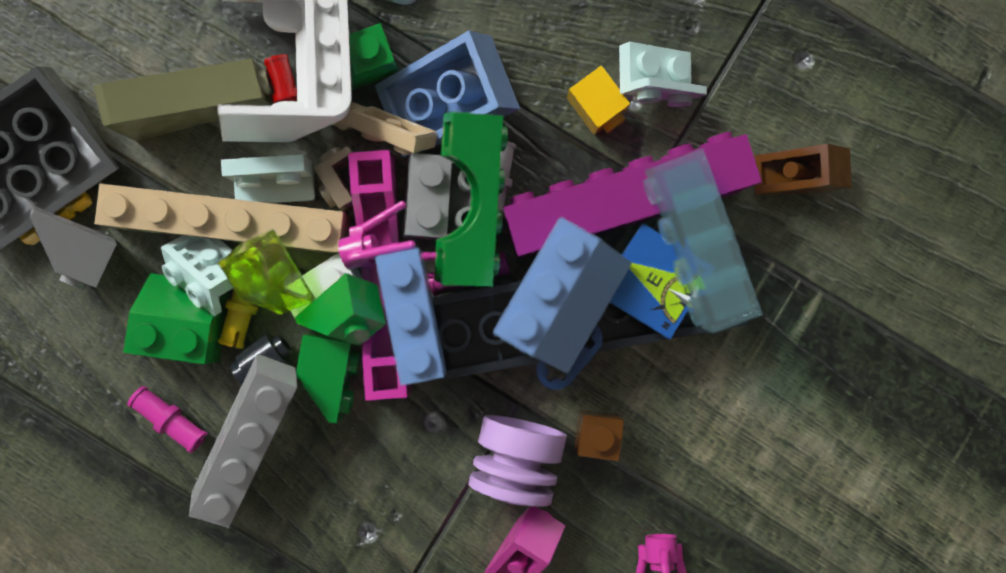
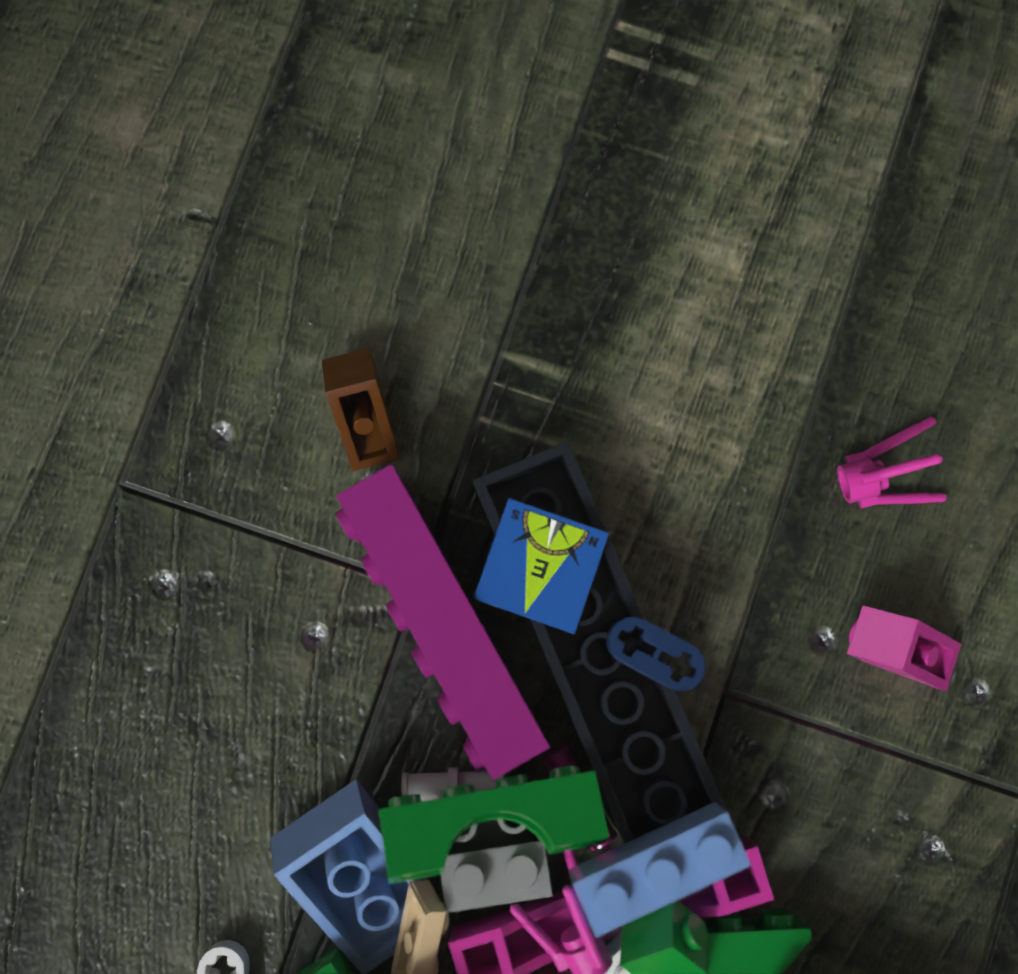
camera: 105 degrees left, 5 degrees down
lavender wheel [468,415,567,507] -> none
medium blue slope [493,217,632,374] -> none
yellow brick [567,65,630,135] -> none
reddish brown brick [574,410,624,461] -> none
light aqua bracket [619,42,707,107] -> none
clear light blue brick [643,149,762,333] -> none

